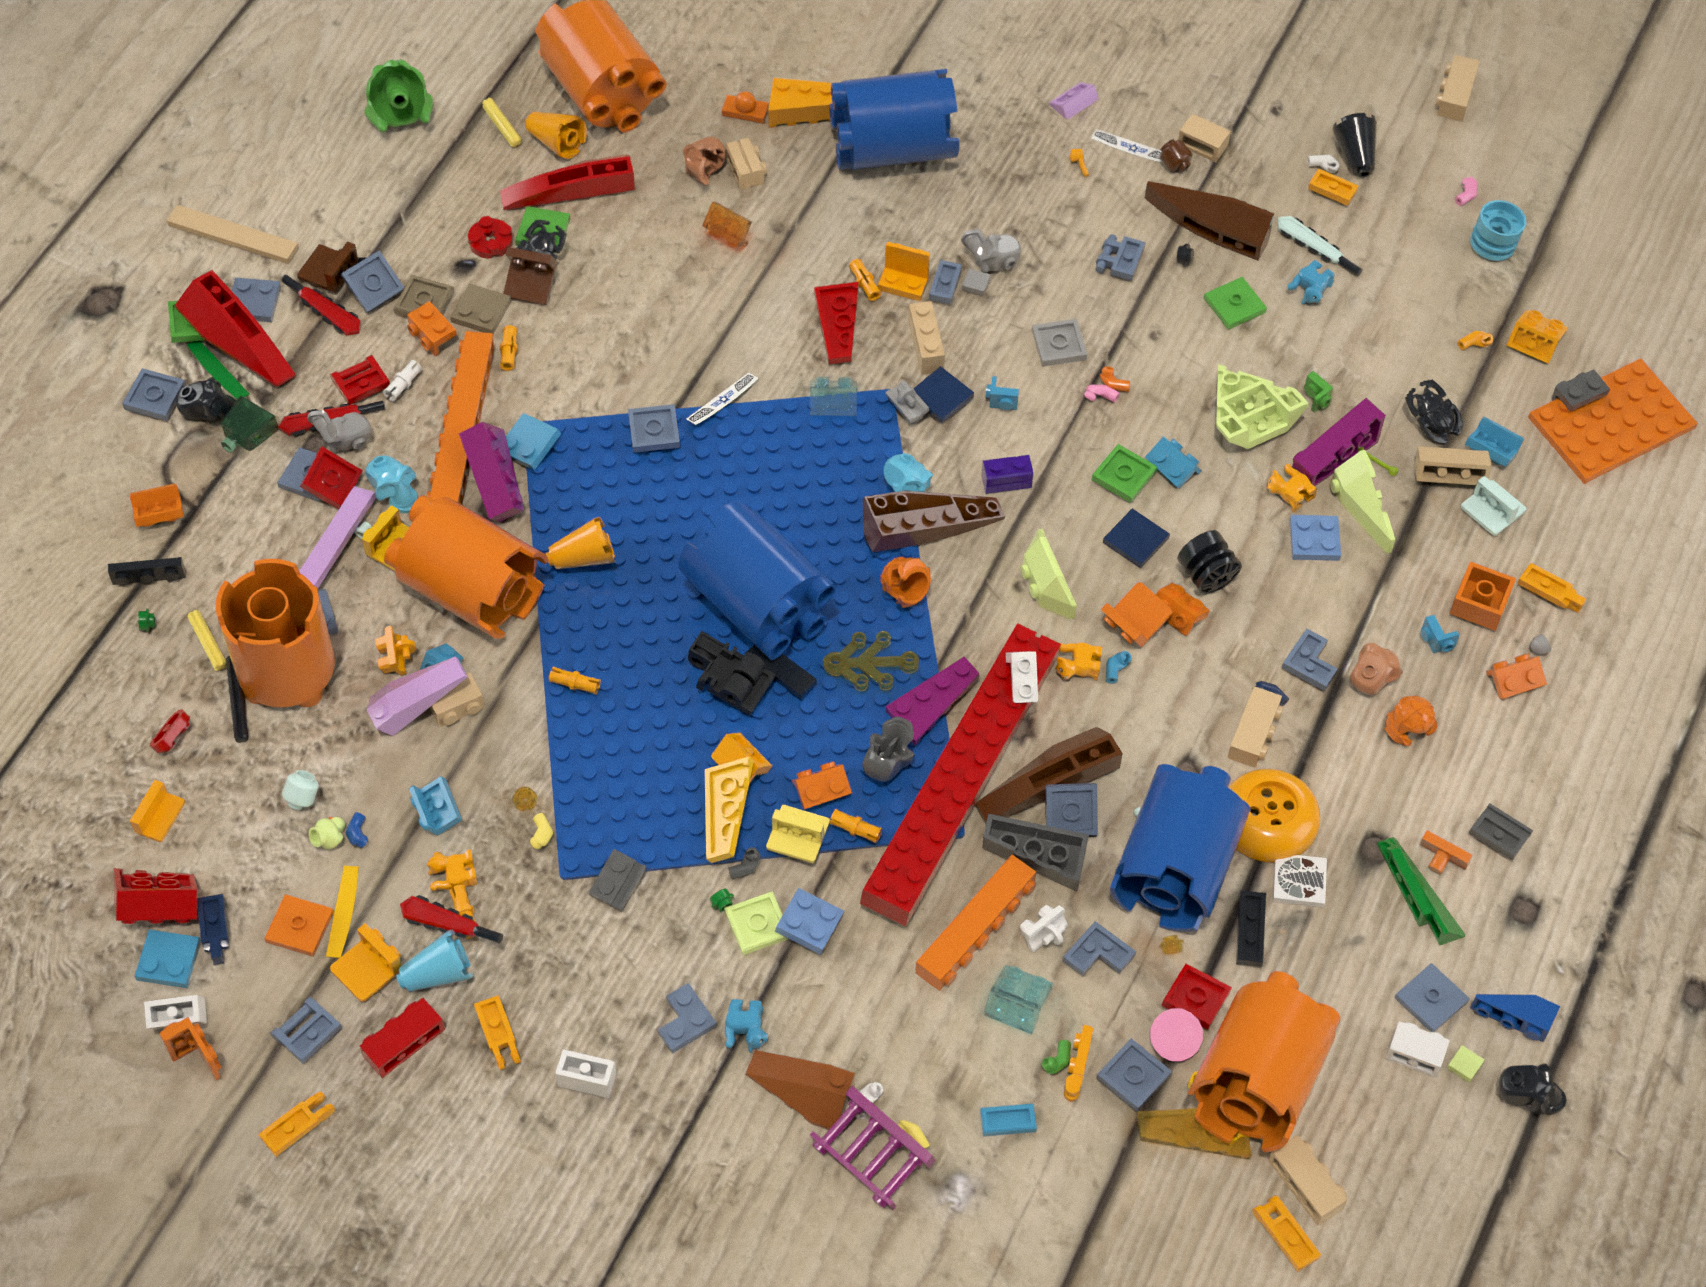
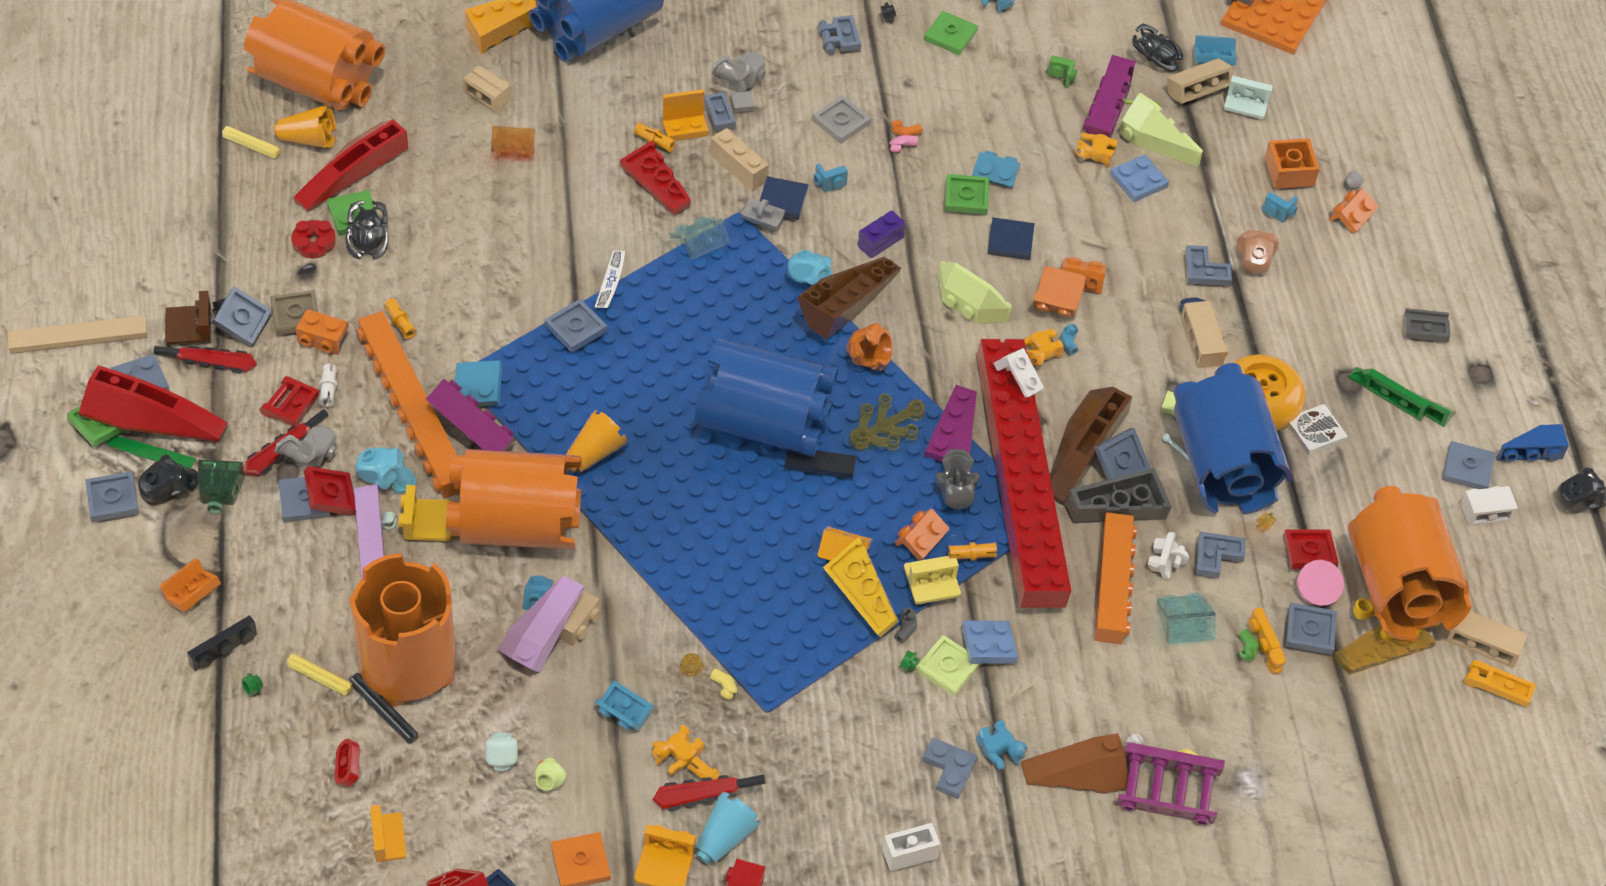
camera: 35 degrees left, 5 degrees down
yellow sticker [326,865,359,958] -> none
blue arm [346,812,368,848] -> none
bright green piece [364,59,433,132] -> none
light orange hips [375,626,416,676] -> none
dark tan plate [450,283,511,334] -> none
light orange hinge [474,995,521,1070] -> none
reddish brown bracket [503,247,557,305] -> none
light orange pin [549,667,601,695] -> none
dark grey plate [588,849,647,912] -> none
nougat head [683,137,726,185] -> none
black plate [688,631,776,716] -> none
orange tile [722,91,769,123] -> none
dark azure tile [980,1104,1037,1137] -> none
black wheel [1177,530,1242,594] -> none
yellowish green wedge [1216,364,1309,449] -> none
black plate [1236,890,1266,967] -> none
orange helmet [1384,695,1437,746] -> none
orange tile [1421,830,1473,874] -> none
yellowish green tile [1447,1045,1485,1083] -> none
light orange hinge [1517,563,1586,613] -> none

